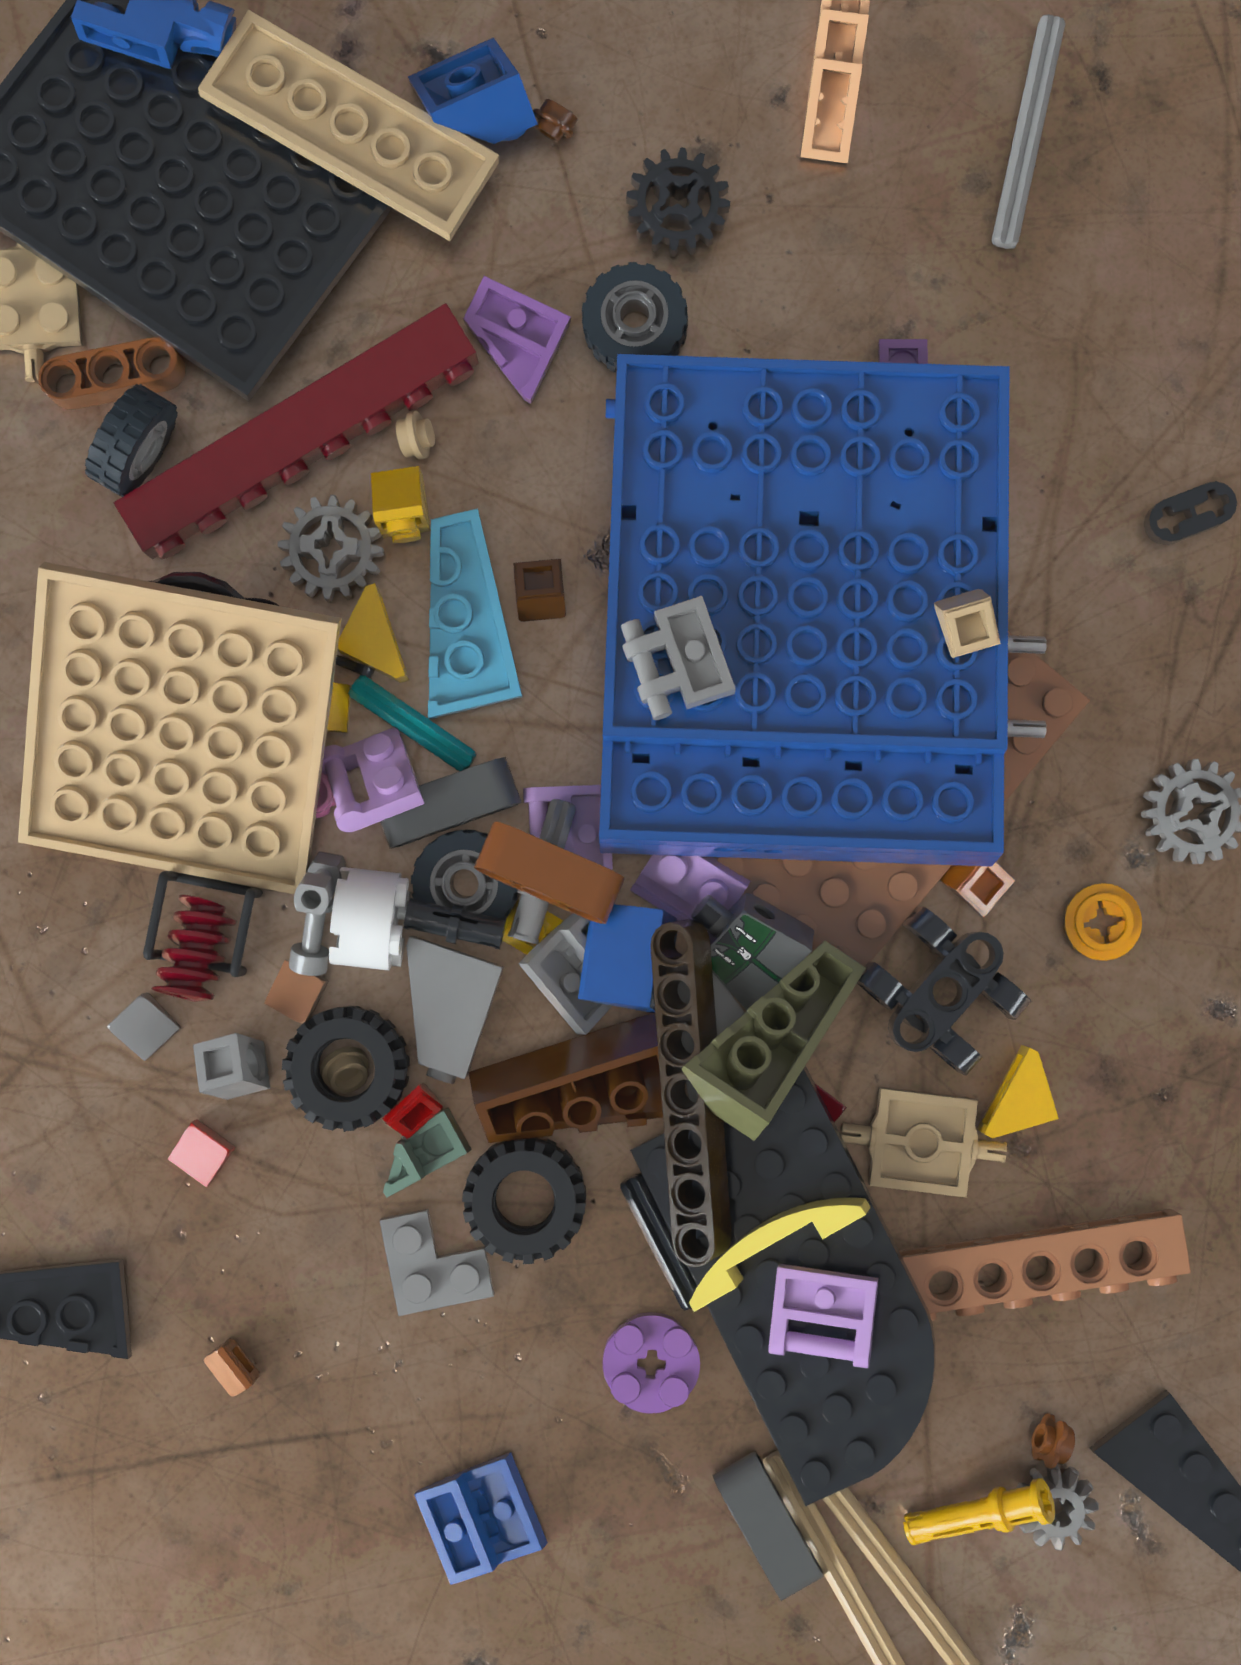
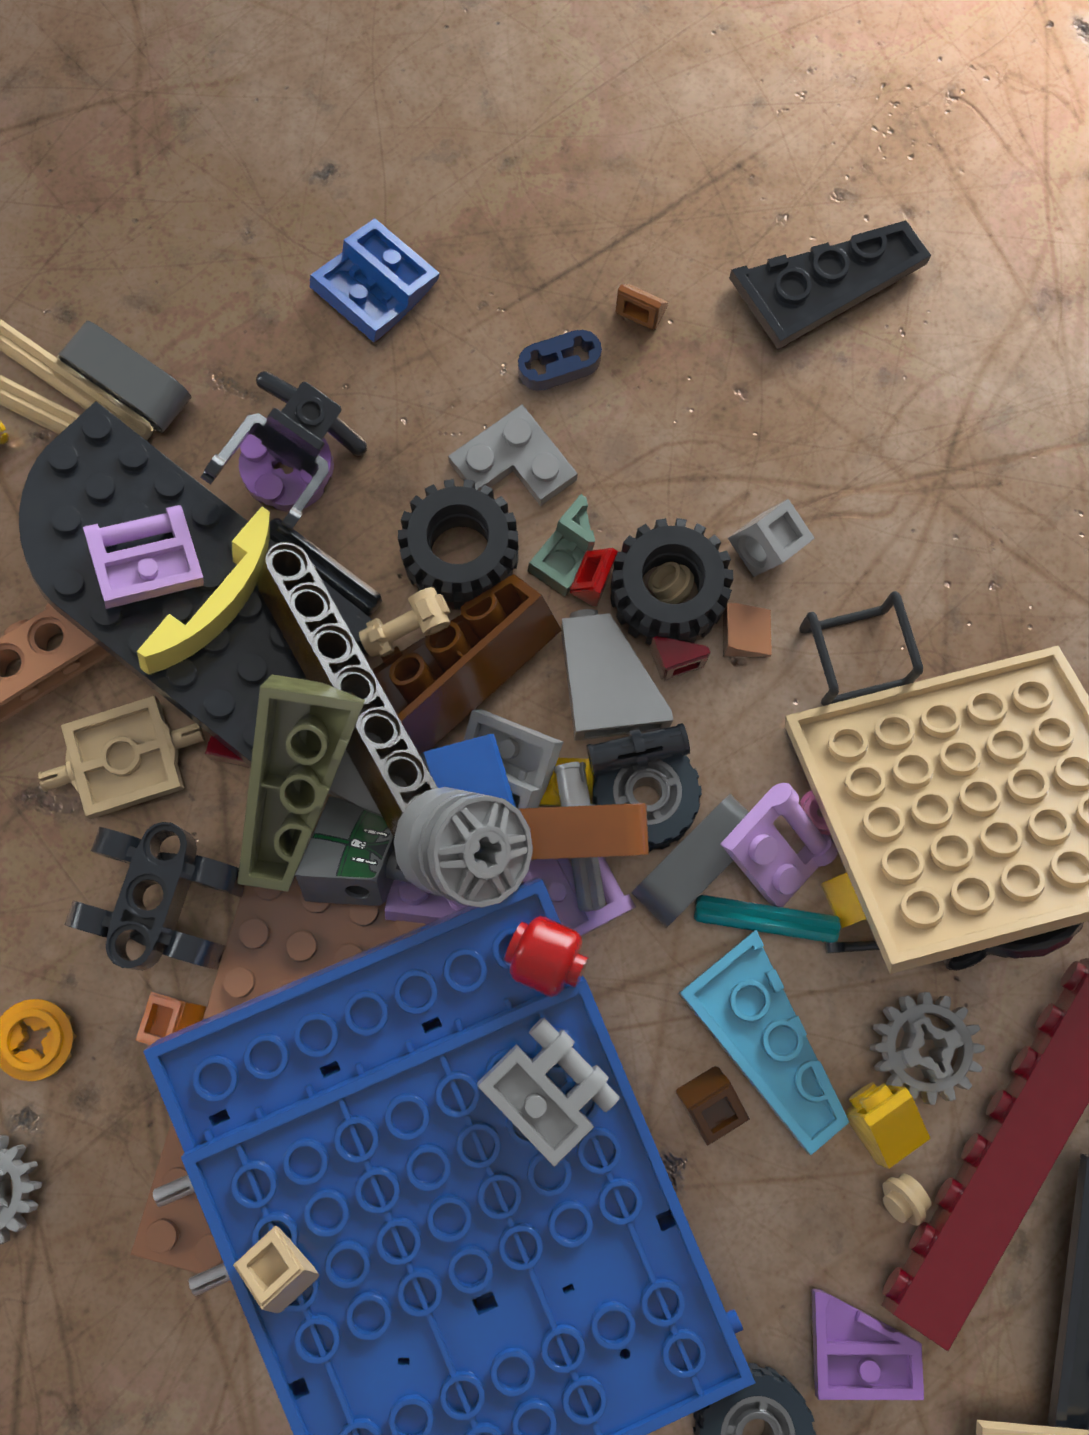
camera: 155 degrees right, 10 degrees down
light grey slope [107,993,181,1061] -> none
dark red piece [151,895,237,1002] -> none
slope [168,1119,236,1187] -> none
light grey bar [289,851,346,976] -> none
white brick [329,867,411,971] -> none
yellow slope [338,583,409,683] -> none
yellow slope [976,1045,1059,1139] -> none
none -> black piece [200,371,367,537]
none -> tan bar [359,587,451,657]
none -> light grey wheel [394,787,533,908]
none -> red head [504,916,589,997]
none -> dark blue beam [518,329,602,391]
none -> dark red slope [650,636,711,681]

